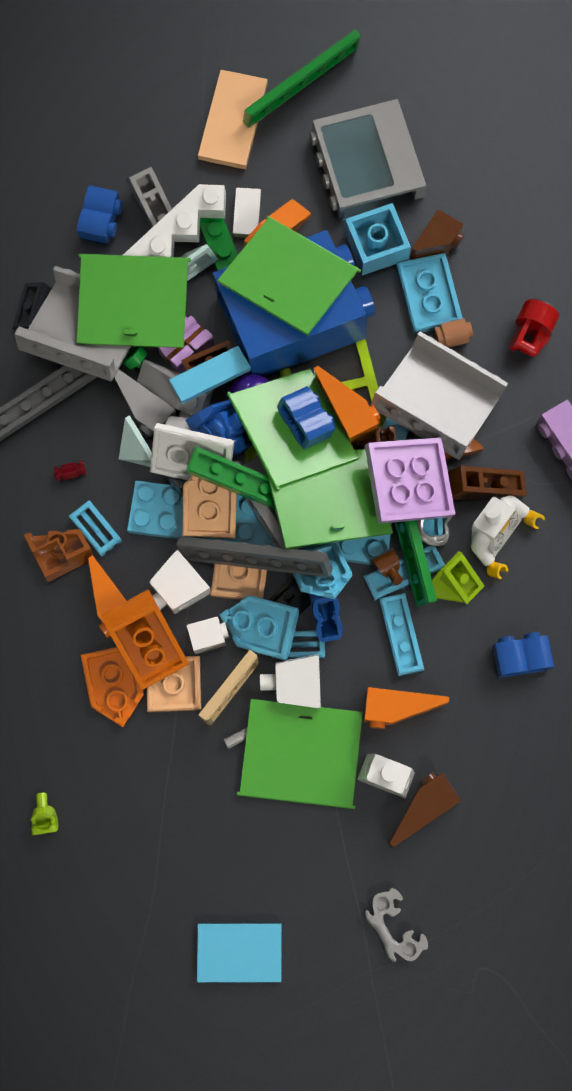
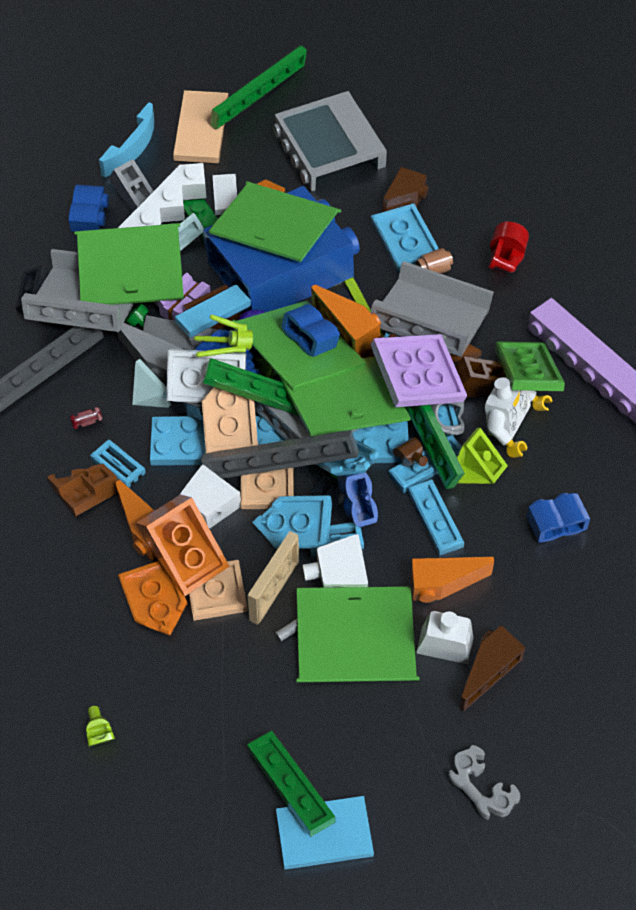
camera: 10 degrees left, 20 degrees down
white brick [187,616,229,655] -> none
medium azure brick [344,203,411,275] -> none
none -> medium azure slope [99,102,154,177]
none -> lime plant [194,314,253,357]
none -> green plate [247,731,336,837]
none -> bright green tile [495,342,565,391]

